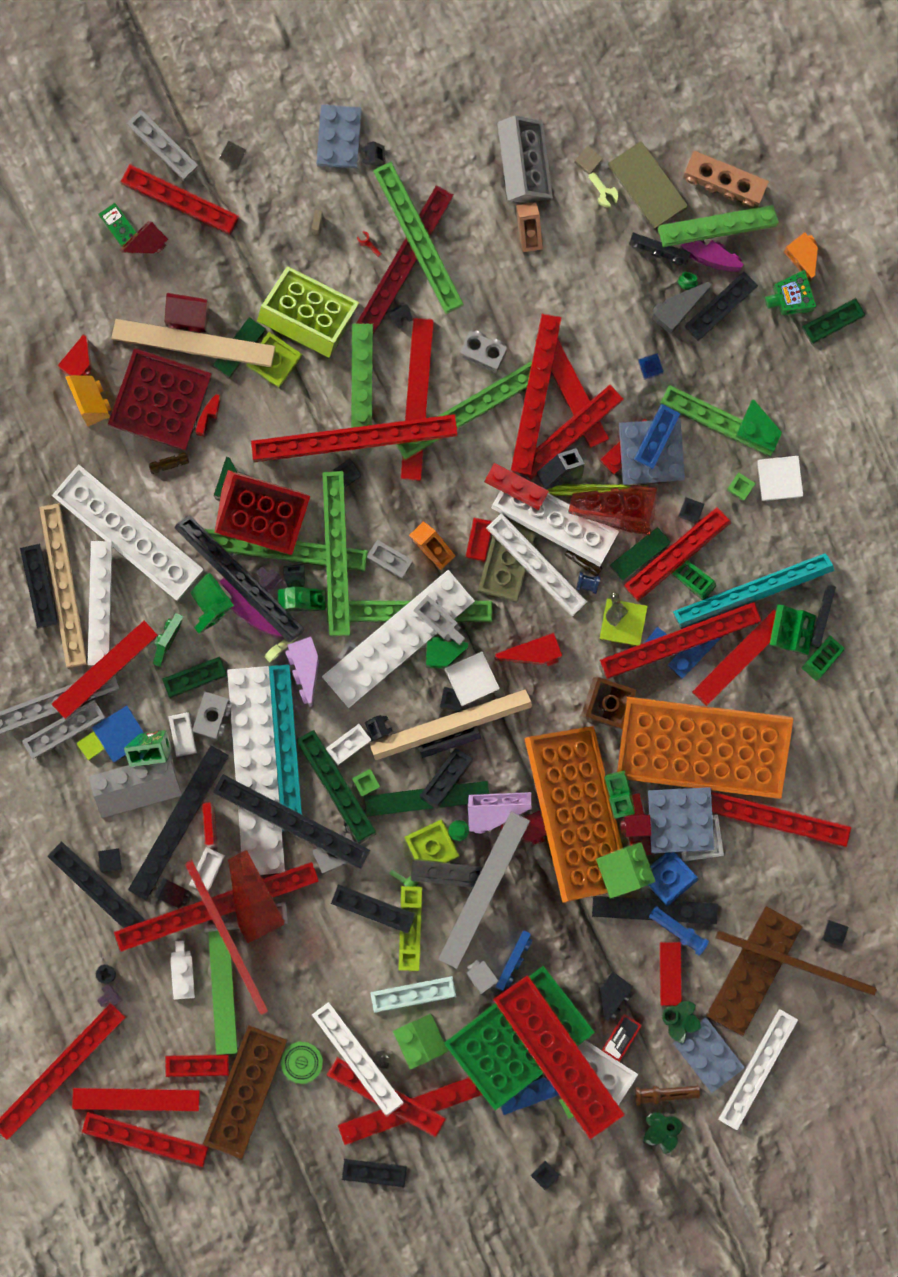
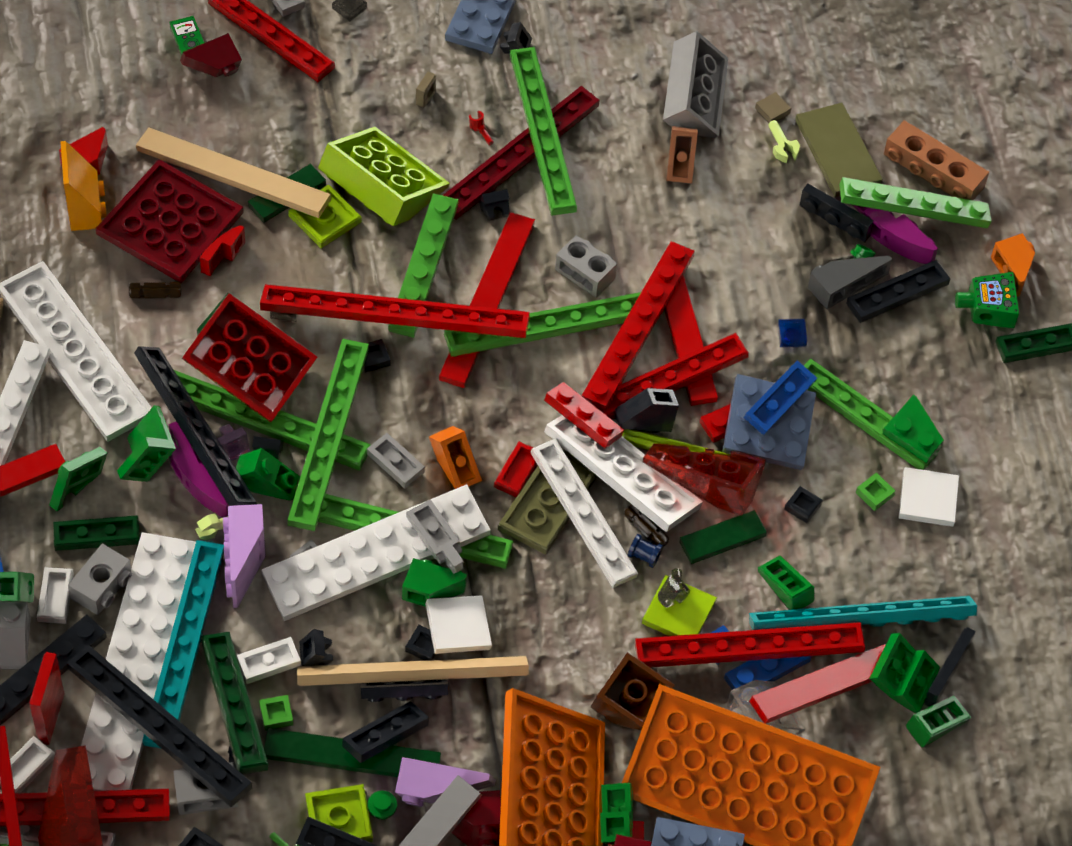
camera: 15 degrees right, 25 degrees down
dark red slope [164,293,210,333] -> none
red slope [495,633,562,667] -> none
red tile [624,507,731,602] -> none

